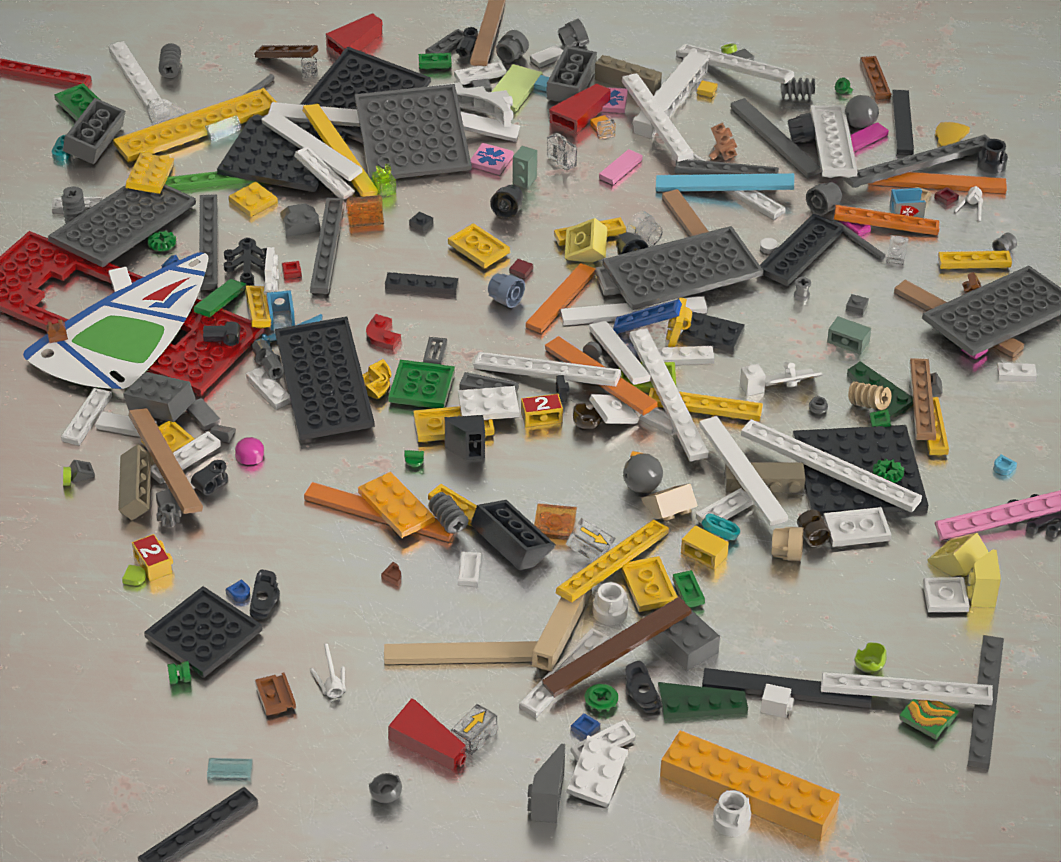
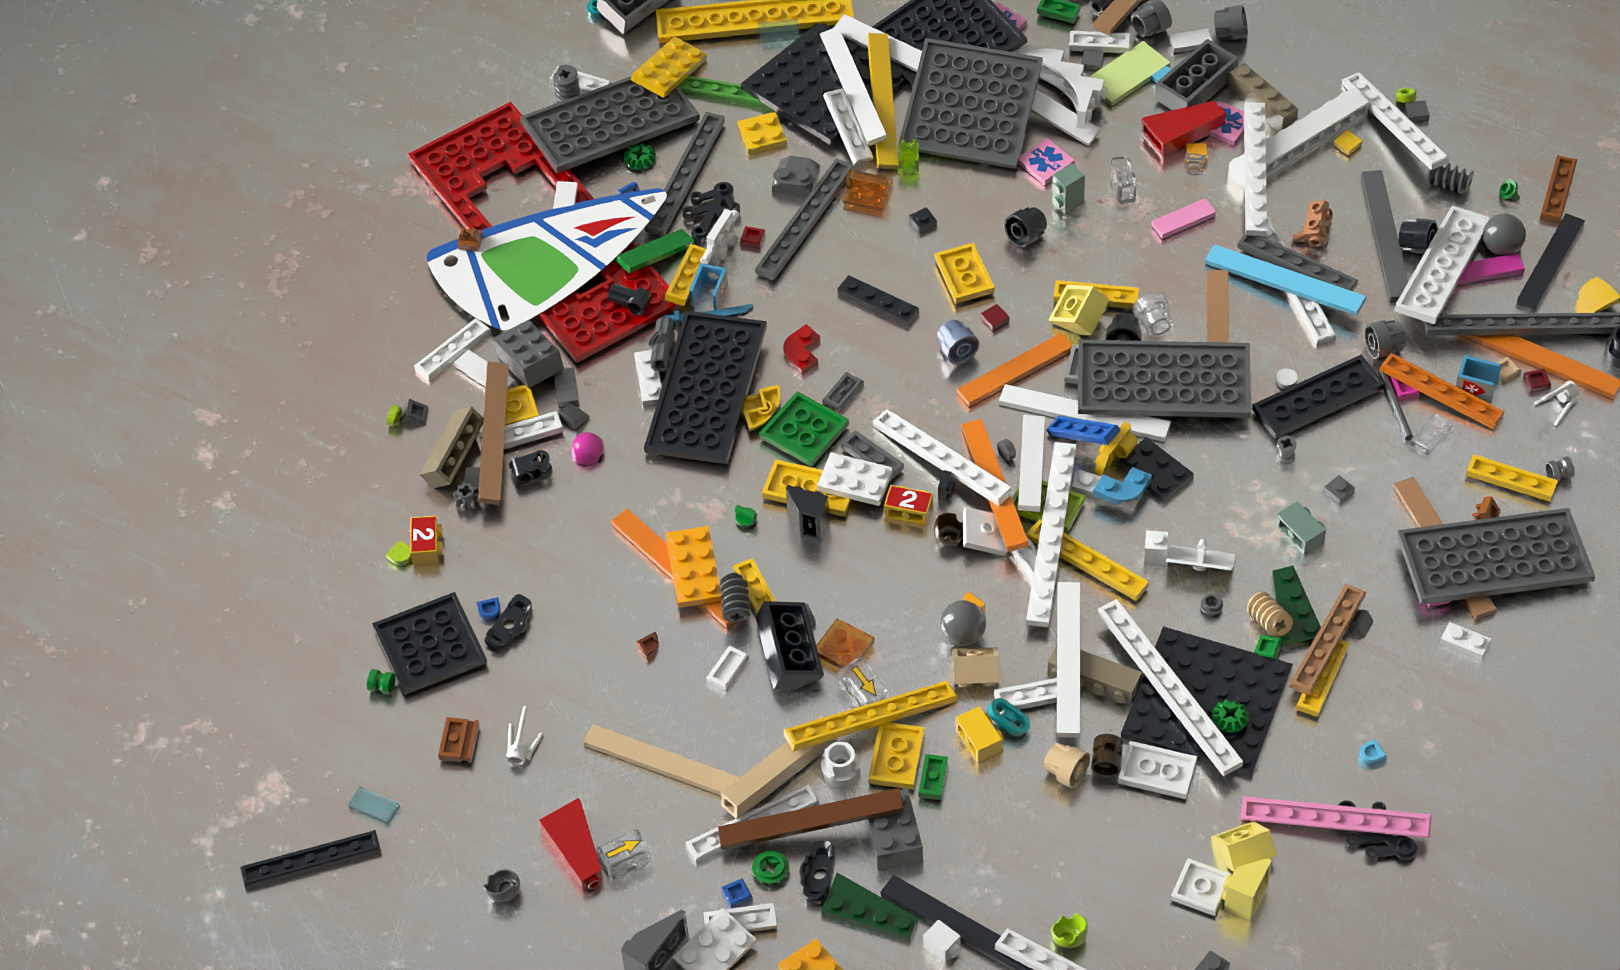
camera: 30 degrees right, 10 degrees up
none -> dark azure plate [1093,467,1152,505]

